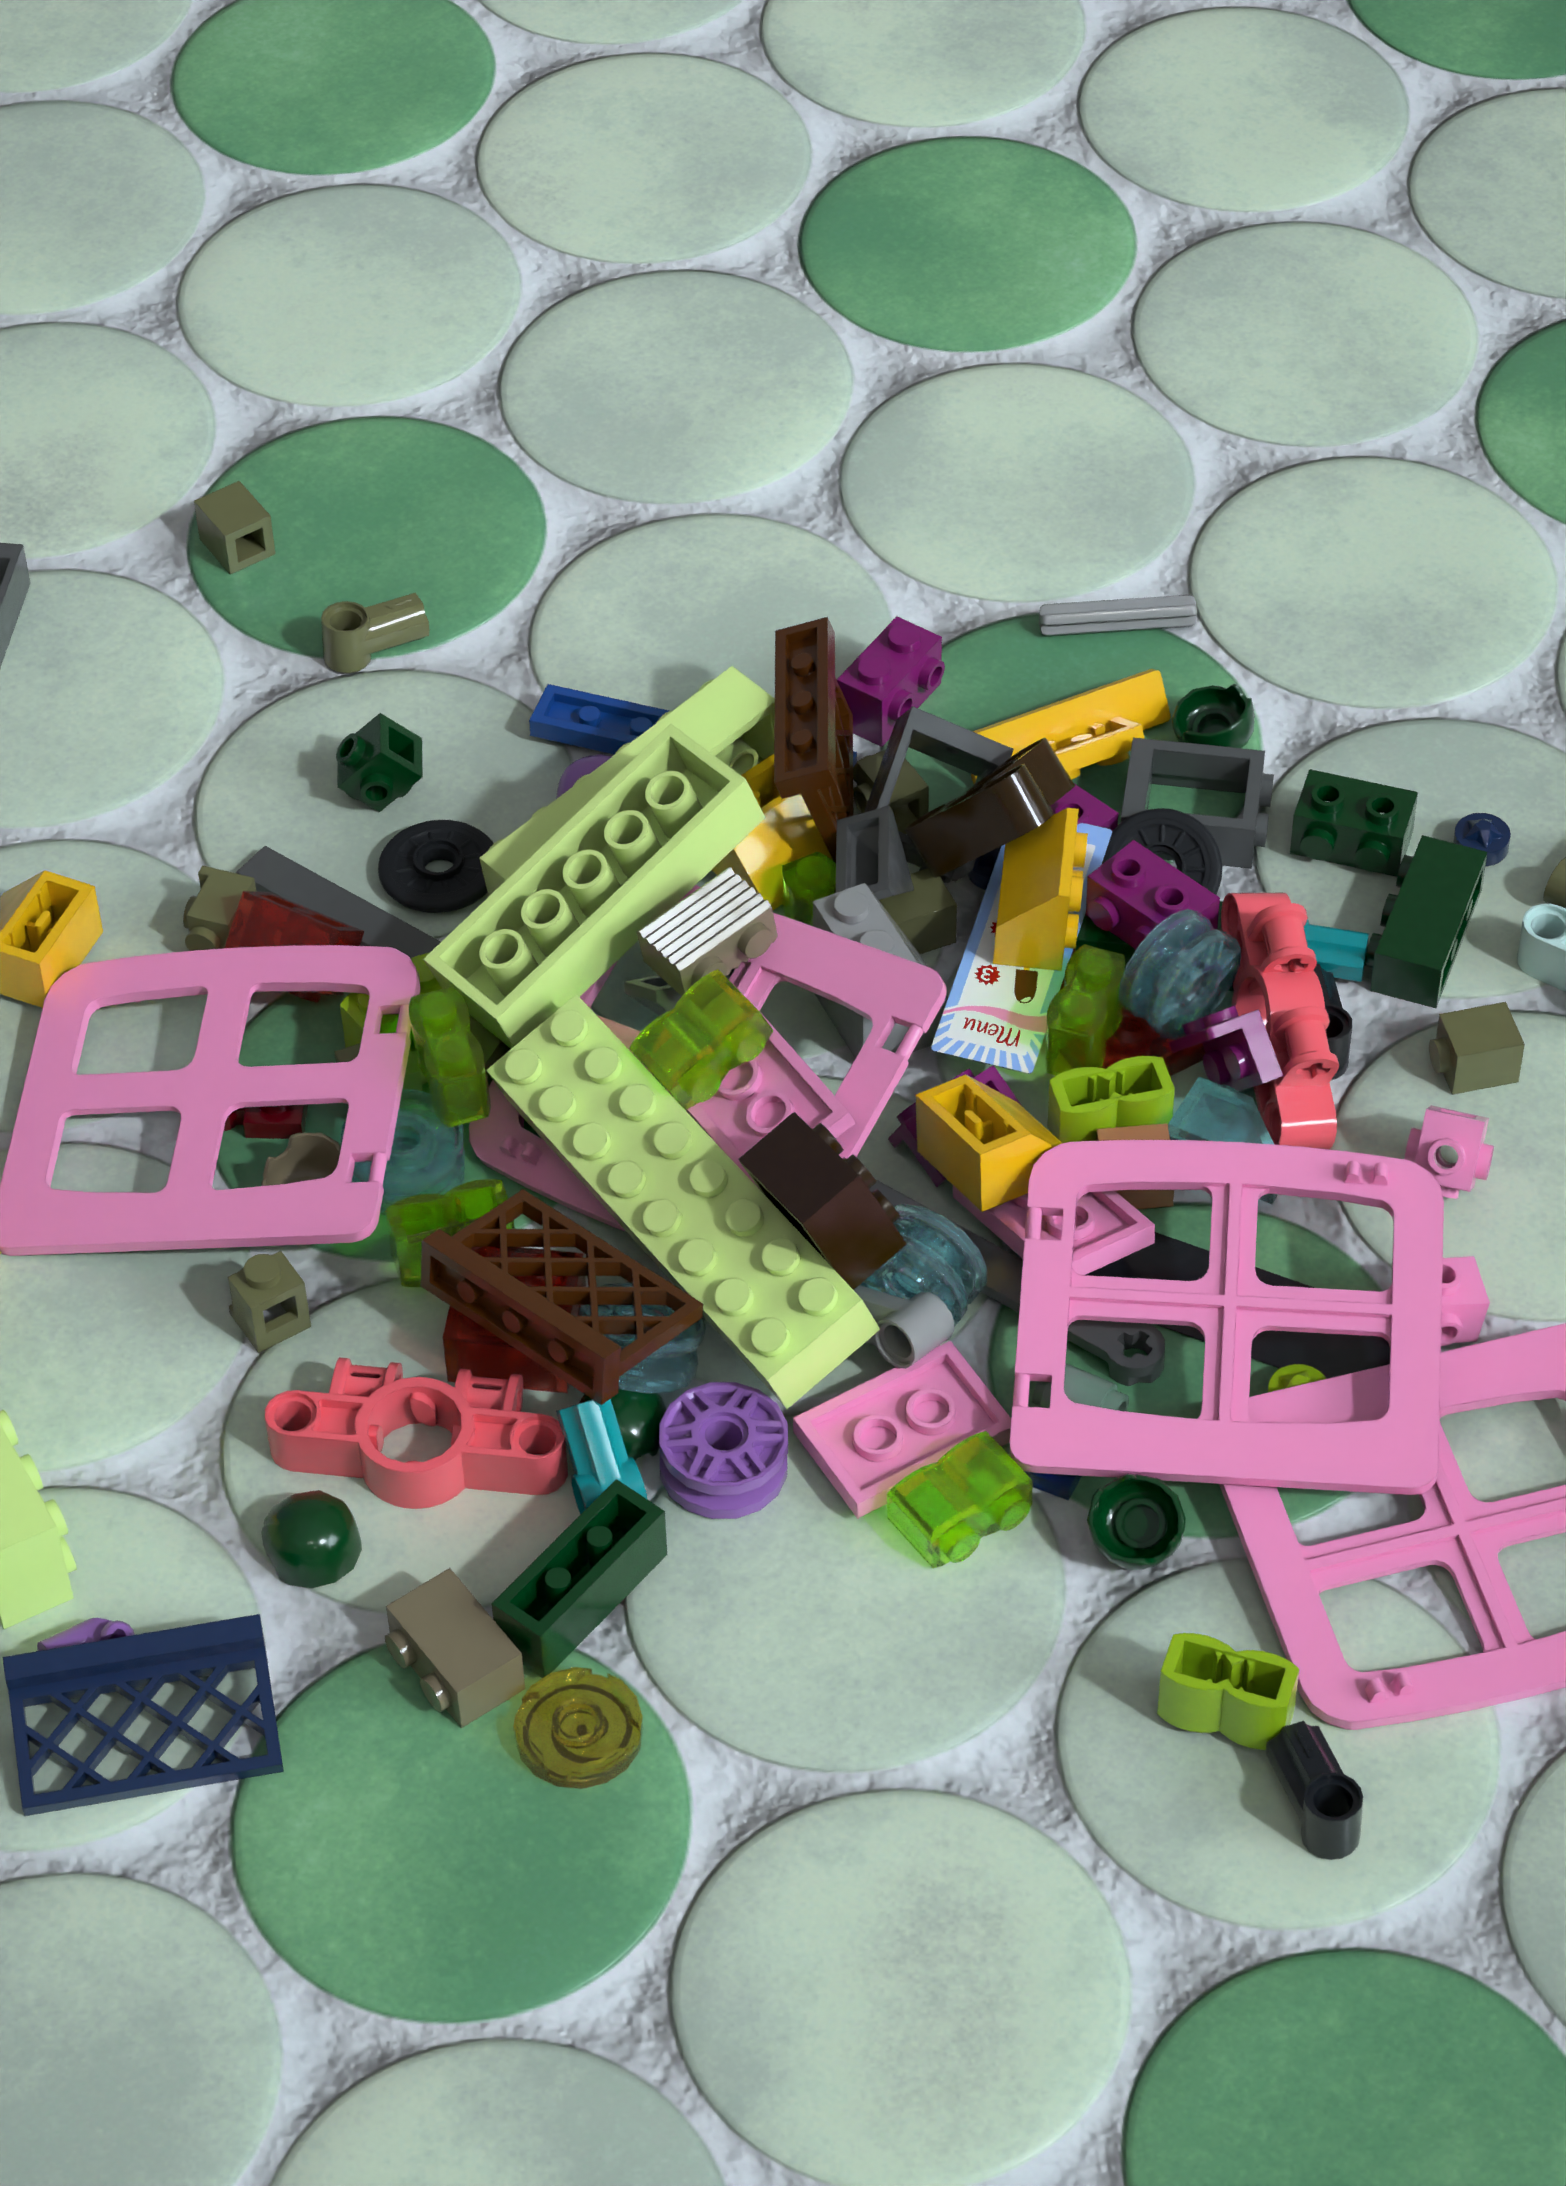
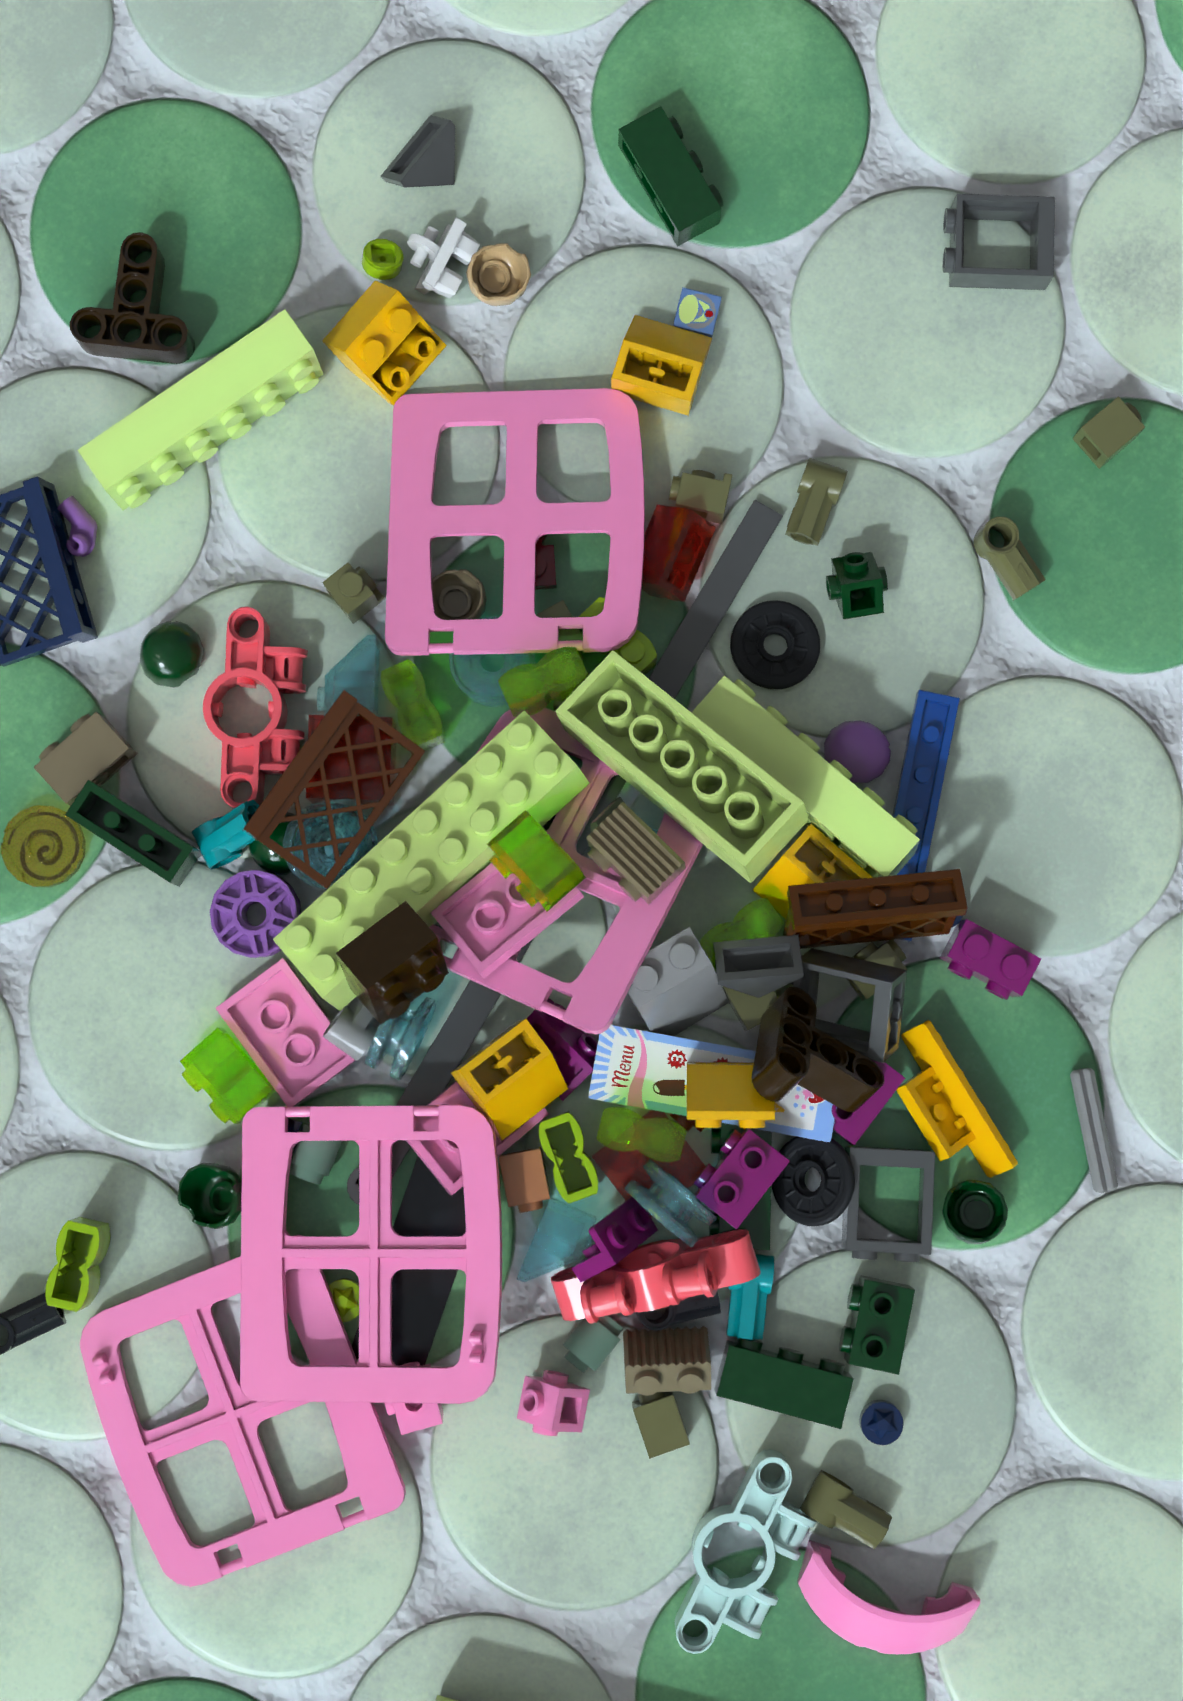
camera: 85 degrees right, 35 degrees up
none -> clear light blue slope [317,635,380,723]
none -> sand green brick [563,1316,624,1373]
none -> dark tan brick [623,1326,711,1396]
none -> olive piece [785,458,848,546]

